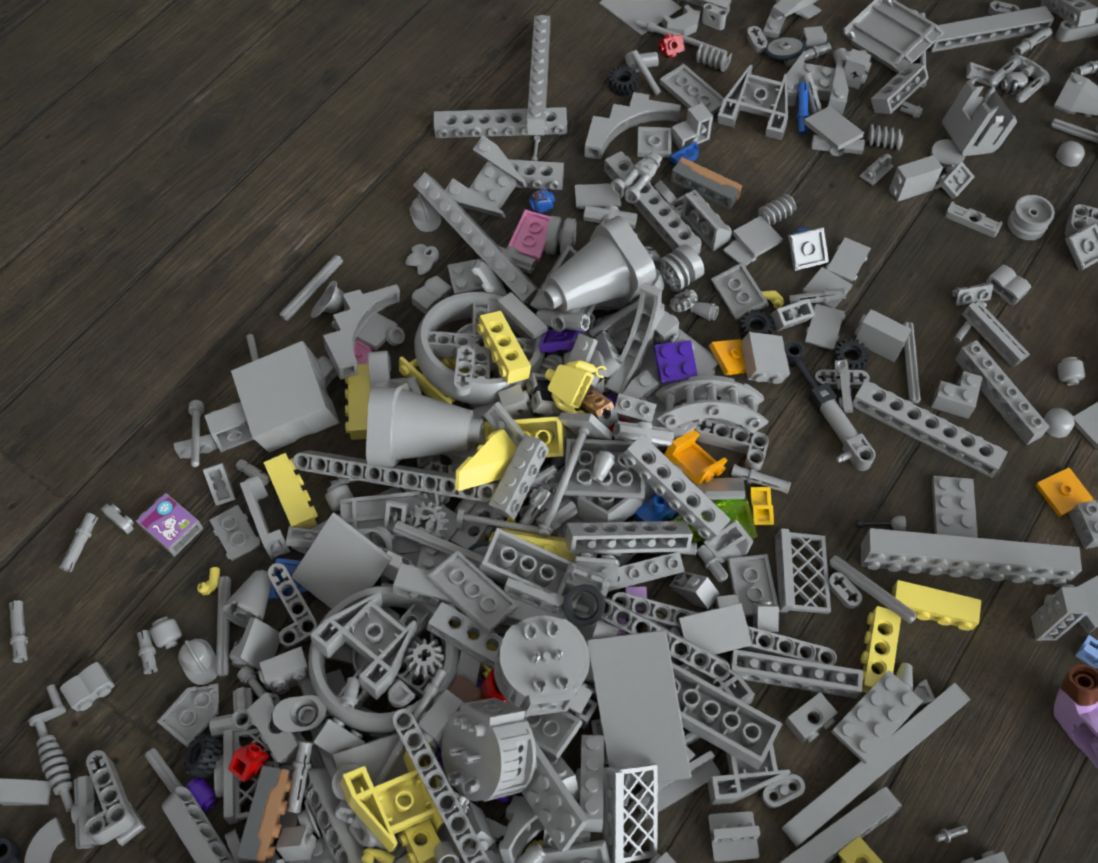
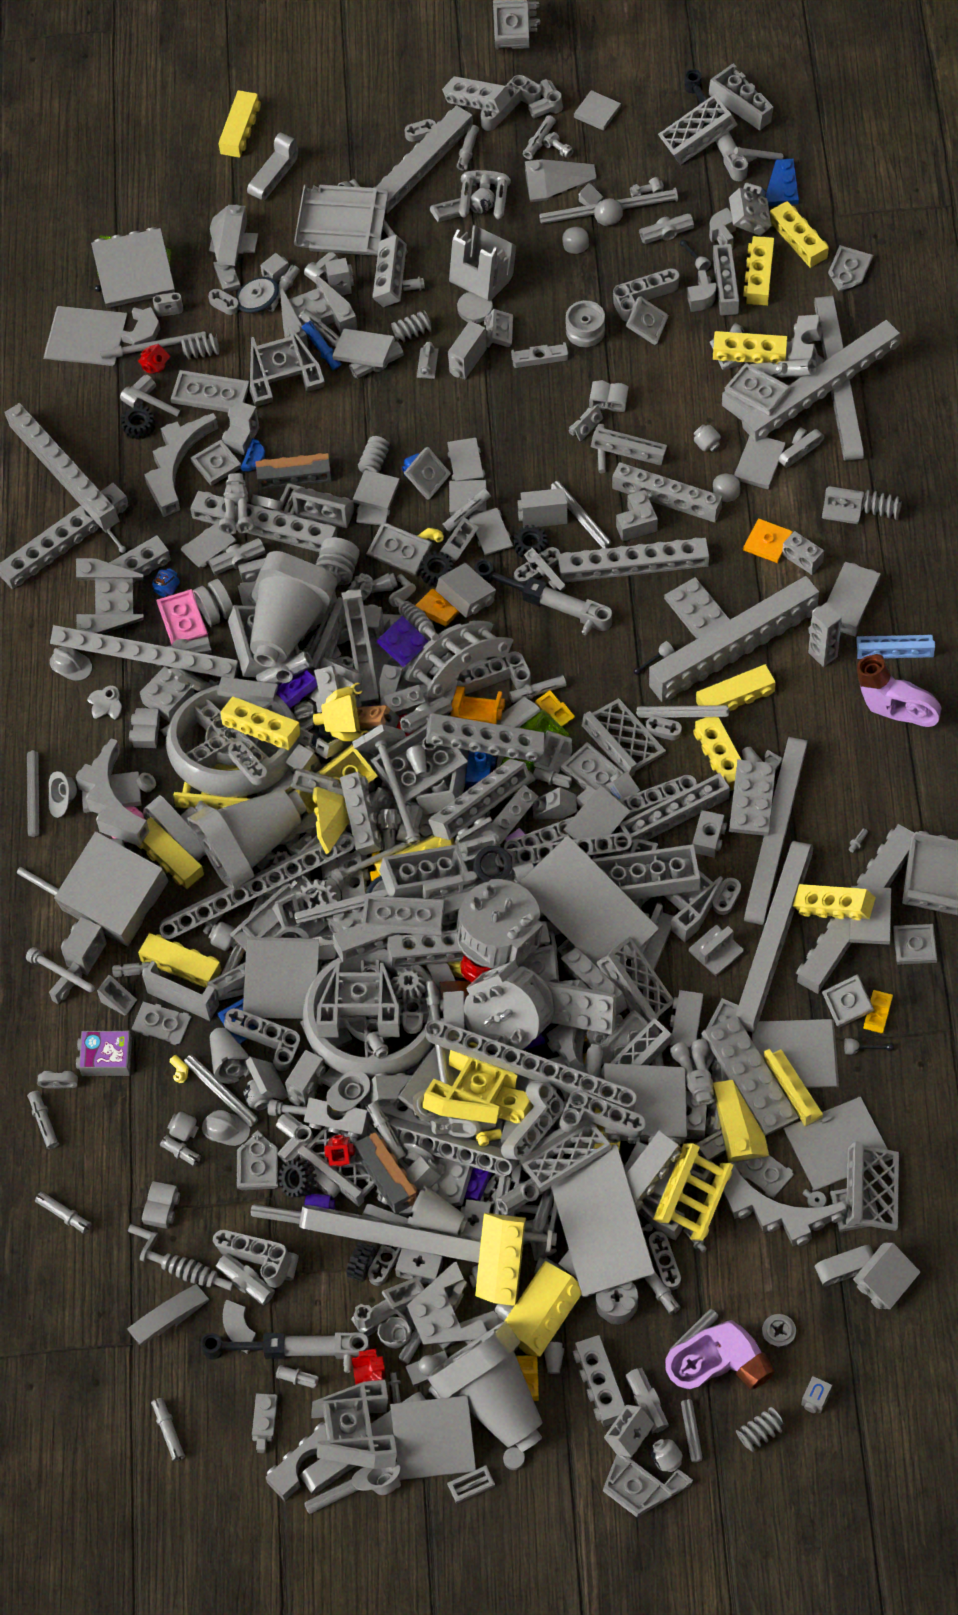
camera: 35 degrees left, 0 degrees up
none -> light grey piece [389,574,439,641]

